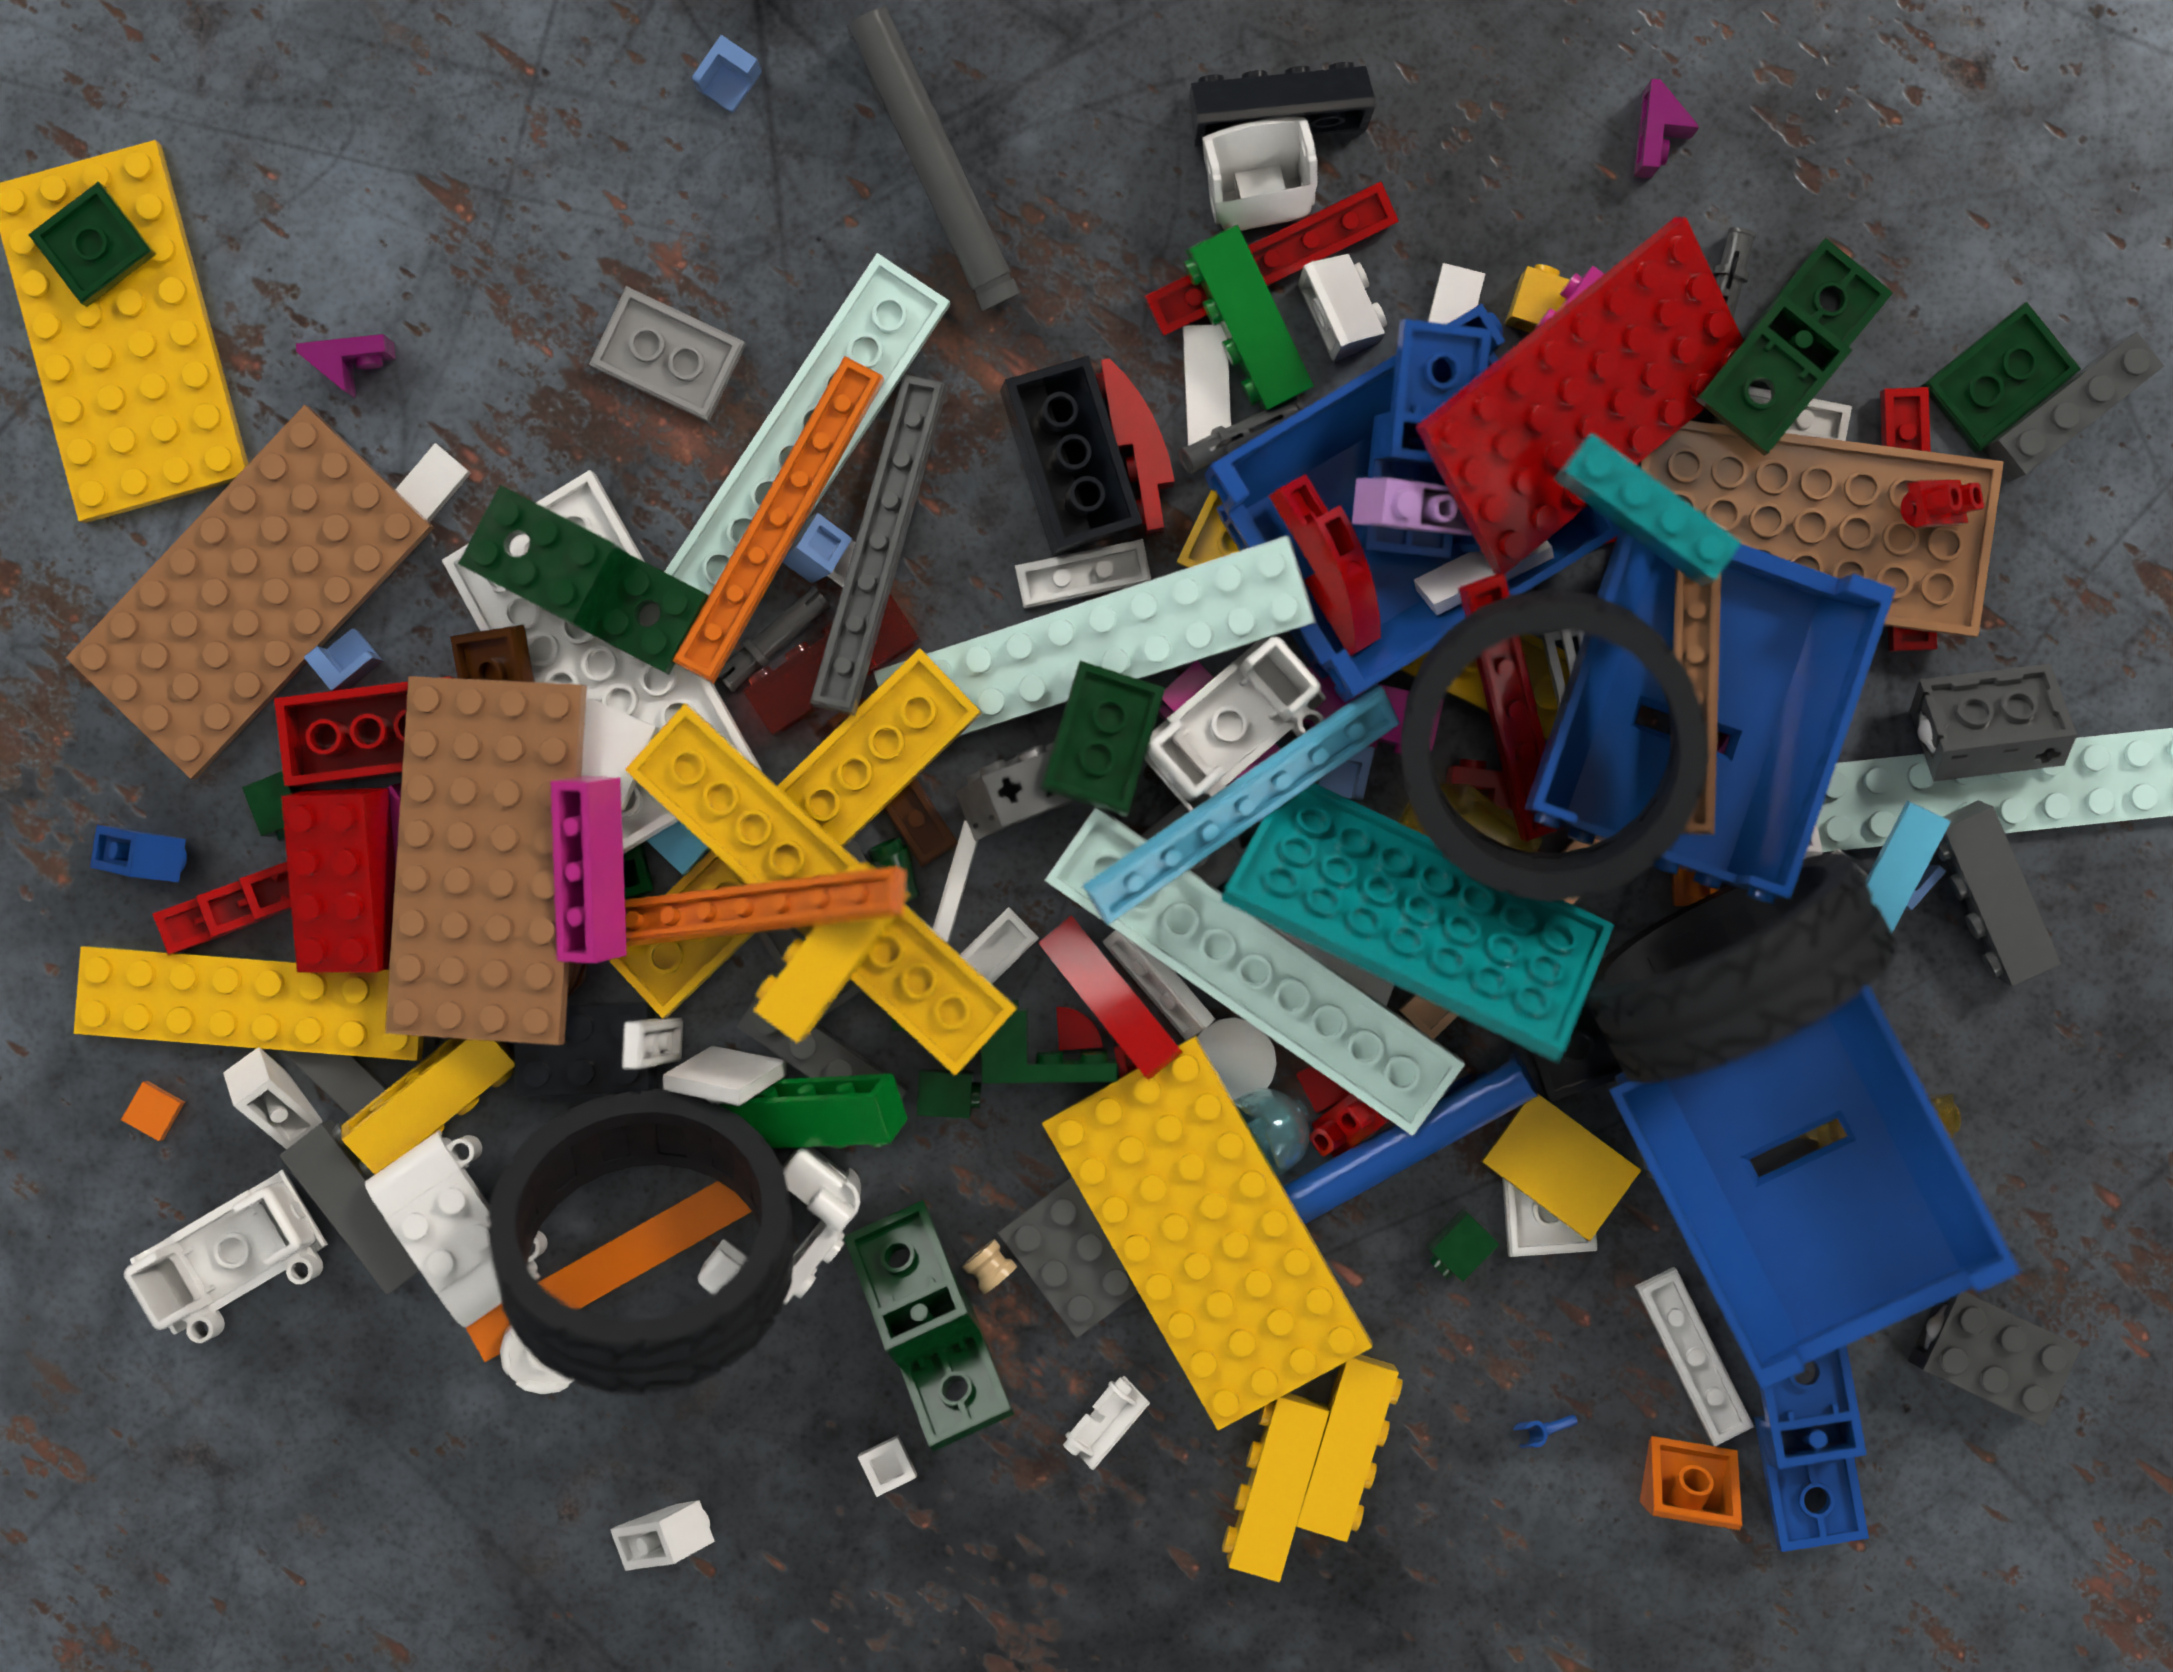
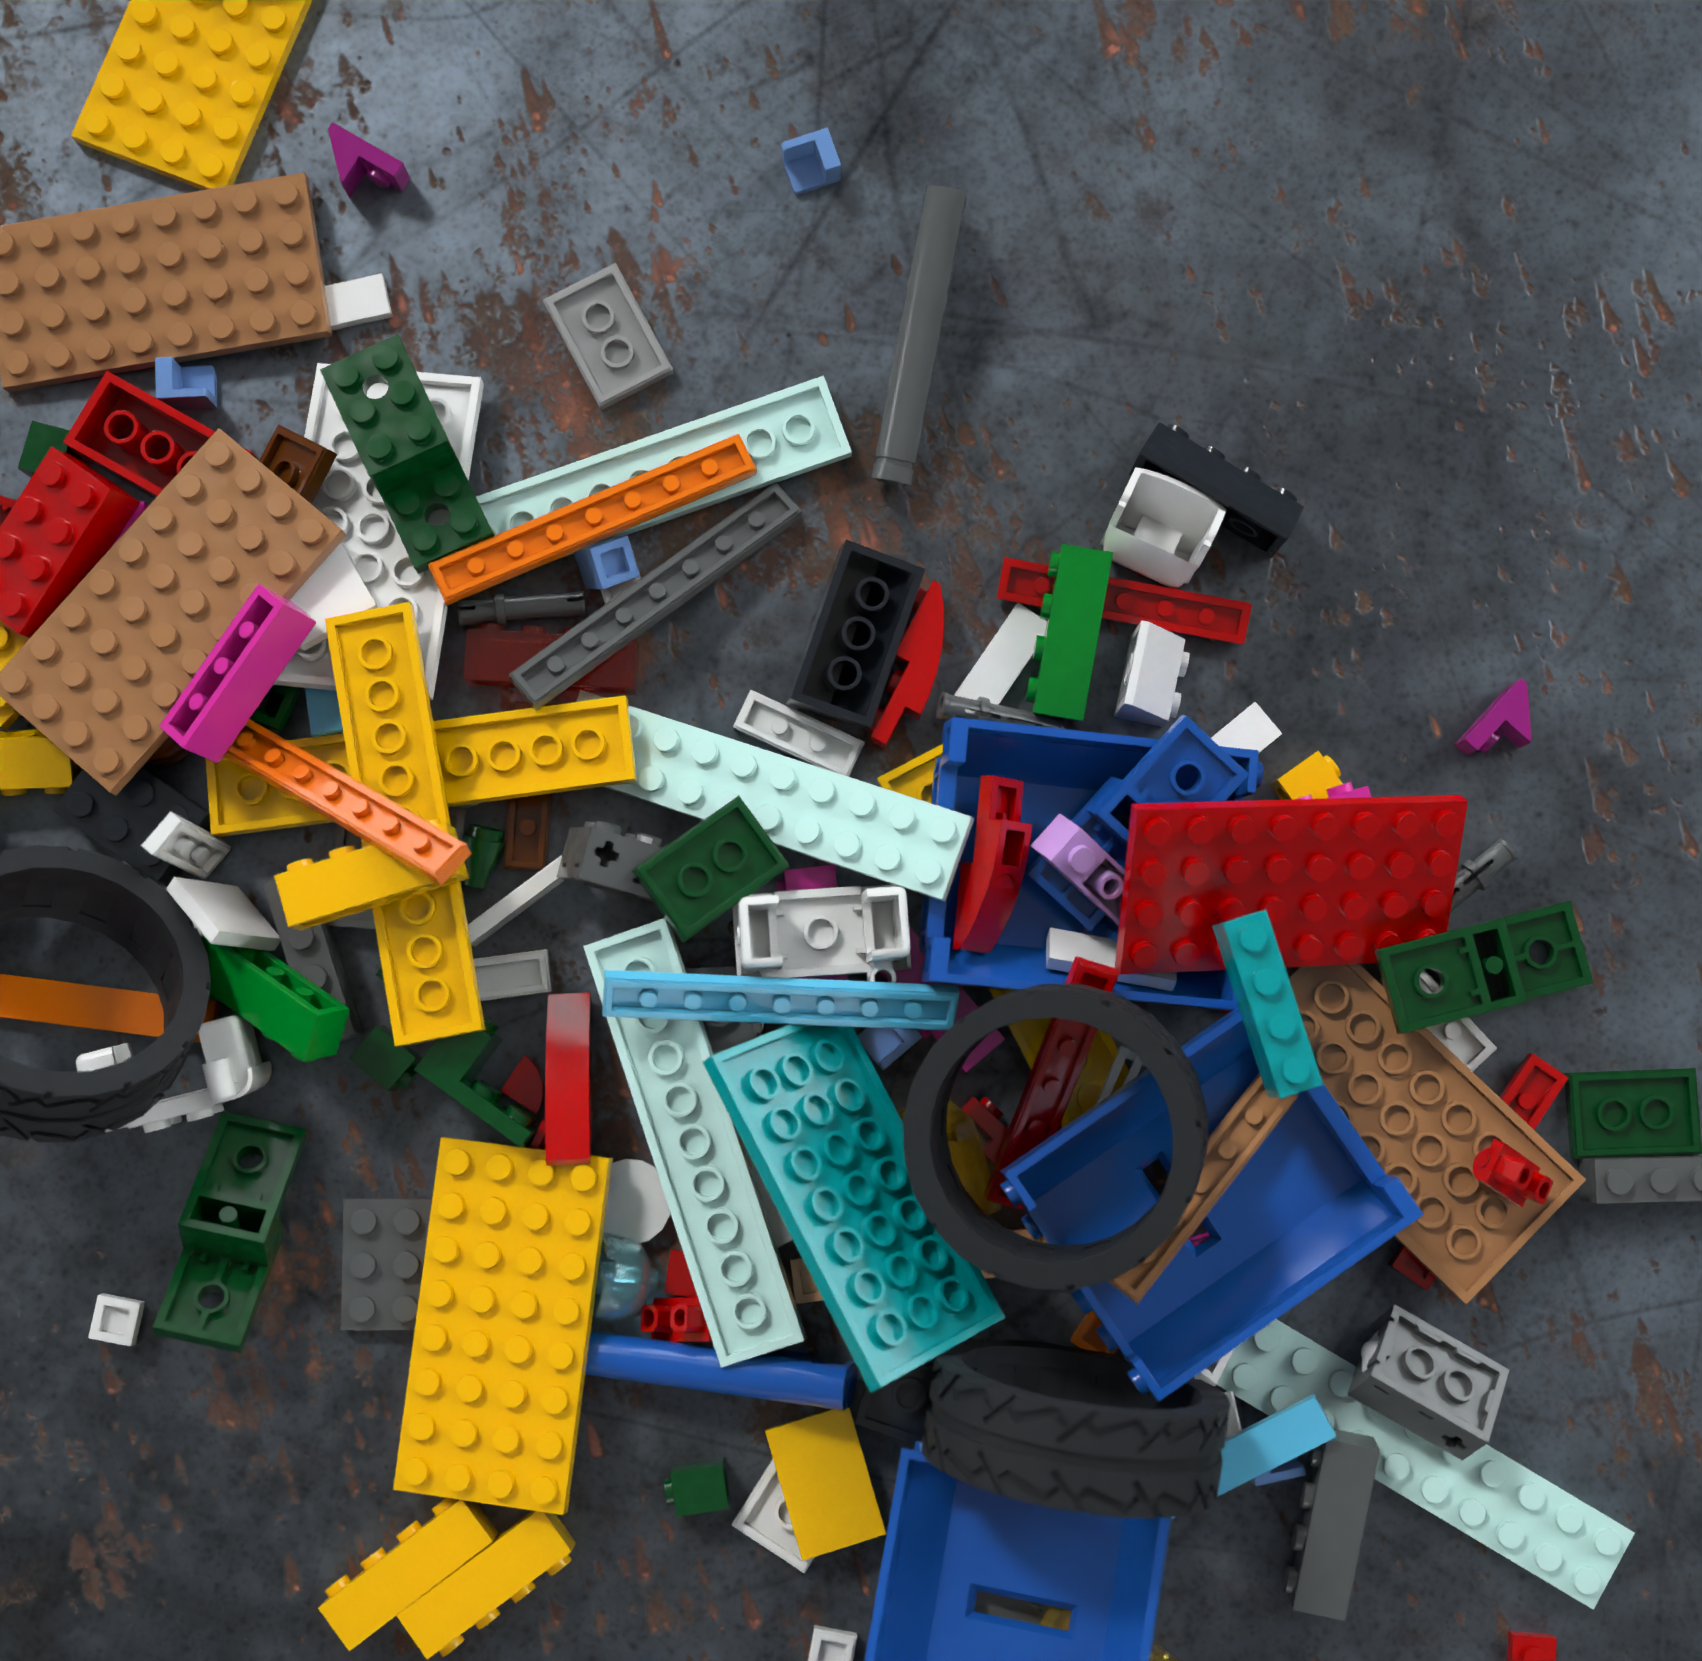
camera: 30 degrees right, 5 degrees down
tan wheel [962,1239,1017,1294] -> none
white hinge [1063,1376,1150,1470] -> none
white tile [1102,930,1215,1040] -> none

